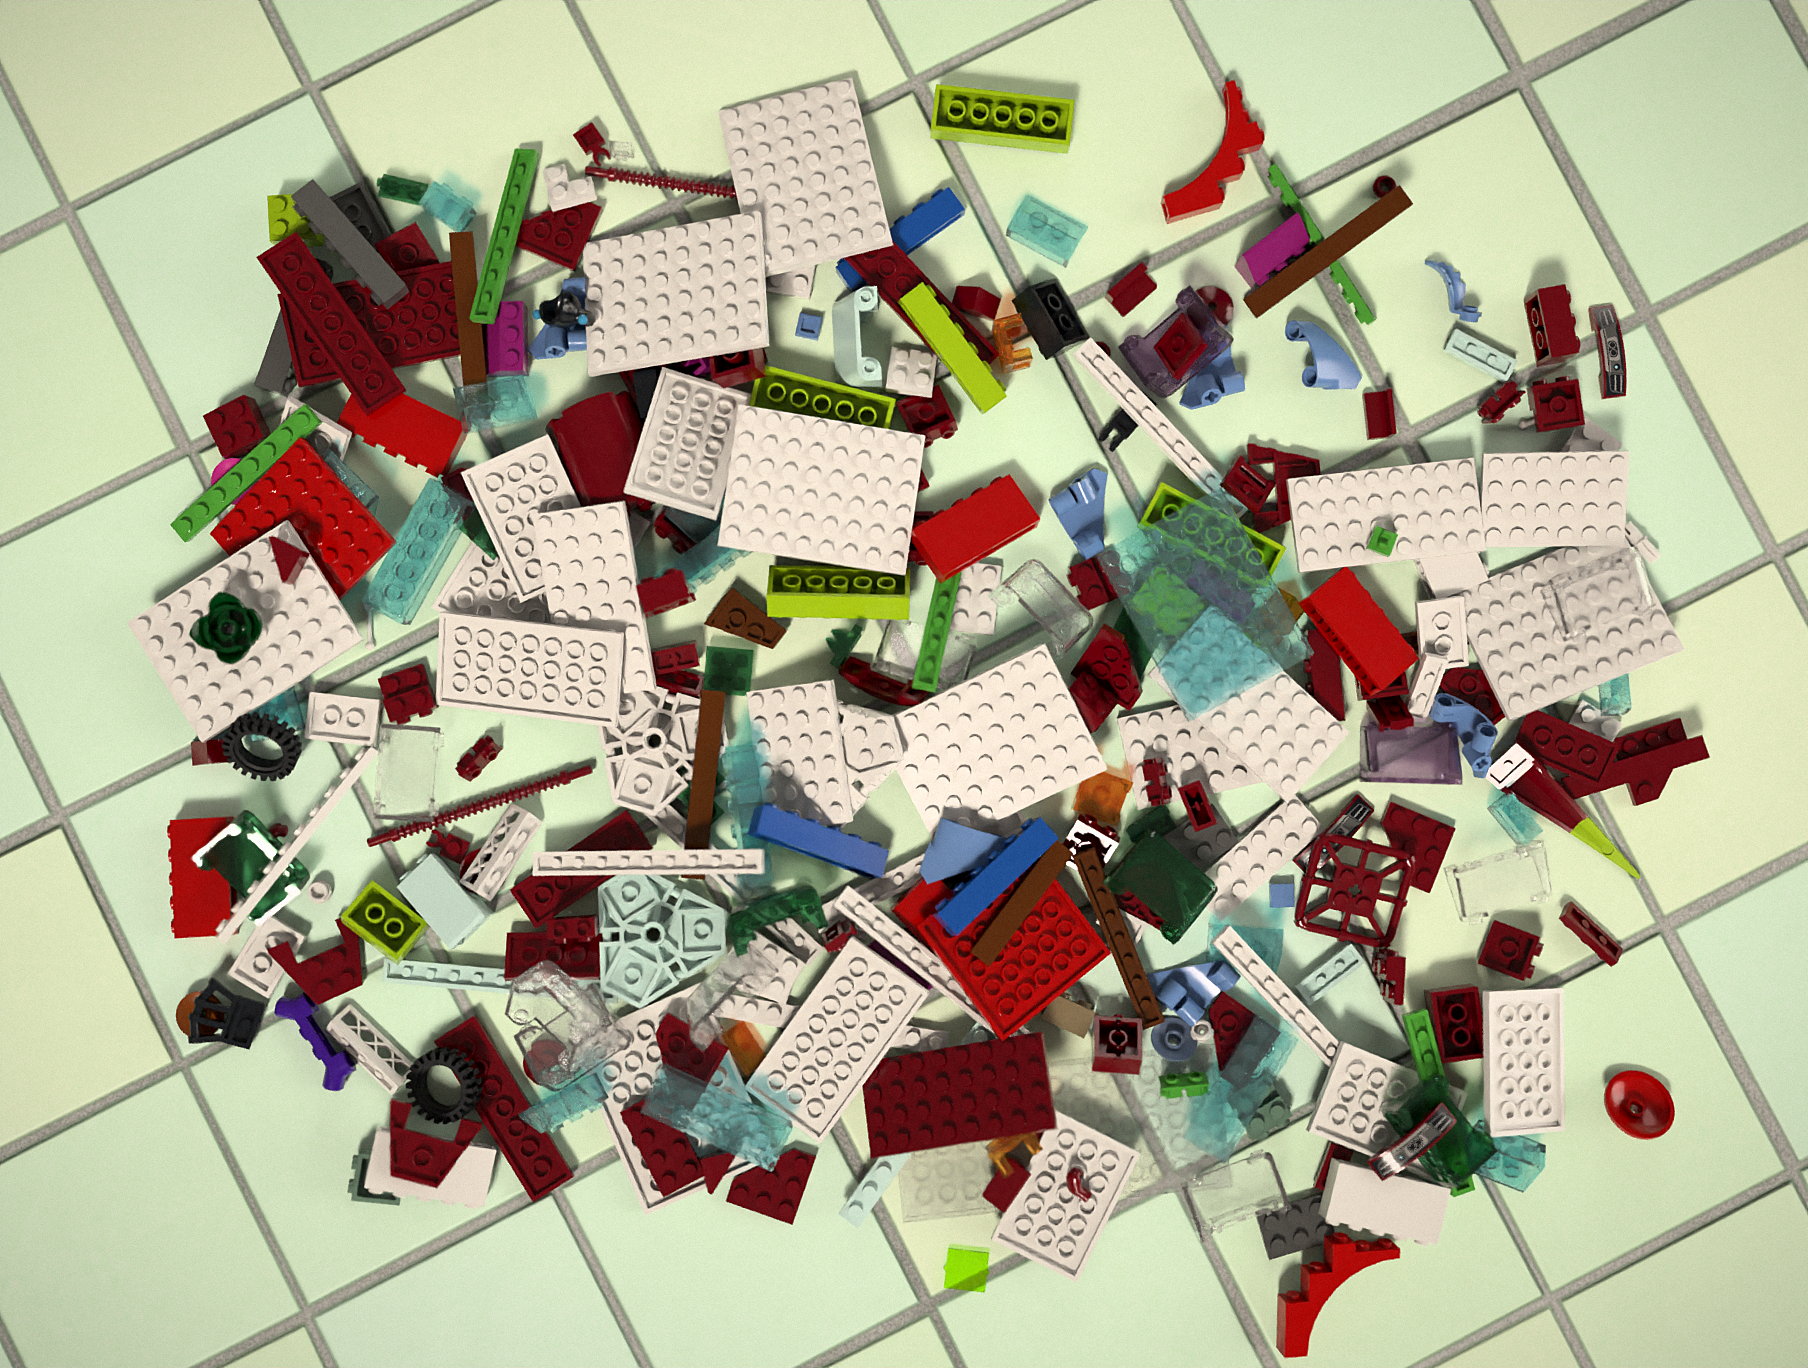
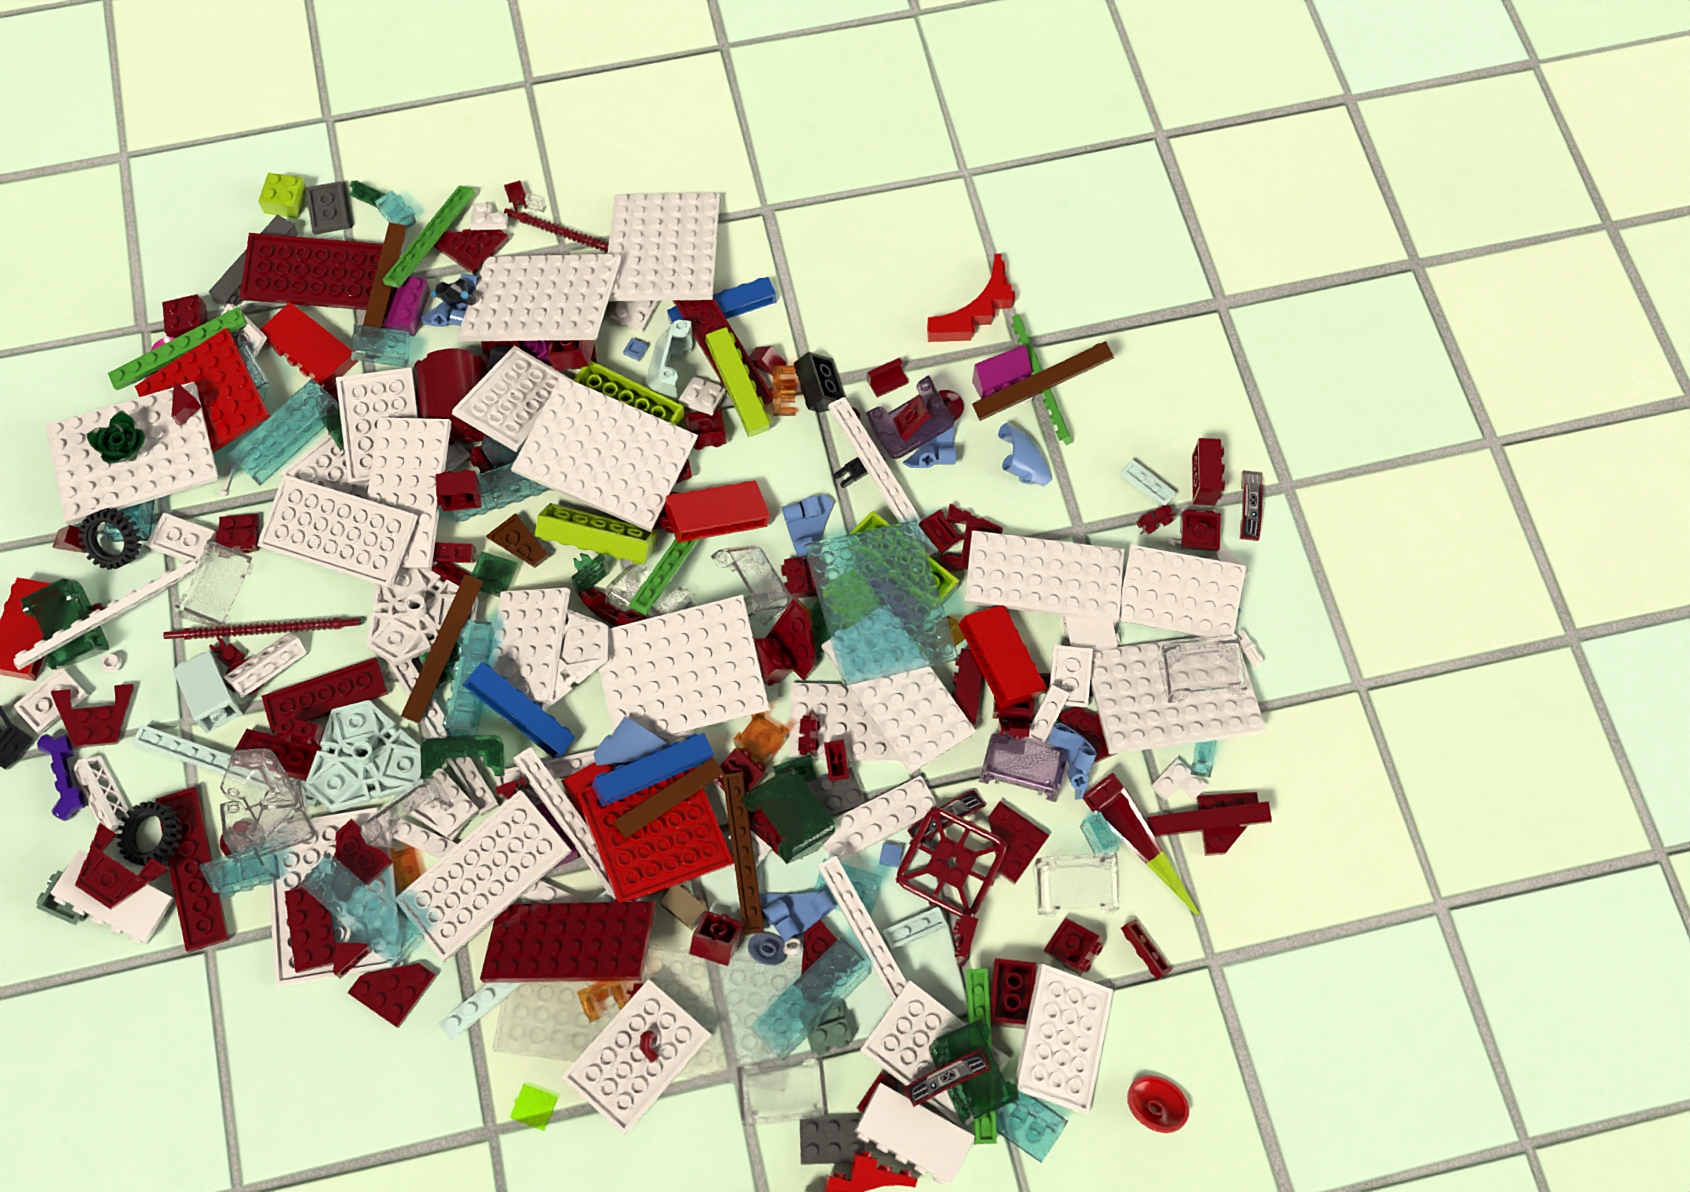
camera: 15 degrees right, 20 degrees down
dark red plate [256,232,407,416] -> none
dark grey brick [291,179,409,310] -> none
lime brick [340,880,429,965] -> none
dark red plate [375,221,440,272] -> none
dark red hinge [455,735,503,782] -> none
white plate [533,849,764,876] -> none
lime brick [930,84,1075,154] -> none
white plate [949,563,1002,636] -> none
dark red slope [982,1157,1031,1213] -> none
clear light blue slope [1005,195,1088,268] -> none
bright green hinge [1158,1071,1209,1099] -> none
dark red panel [1362,388,1397,440] -> none
bright green tile [1366,526,1398,557] -> none
medium blue plant [1425,260,1482,322] -> none
dark red plate [1513,710,1621,789] -> none

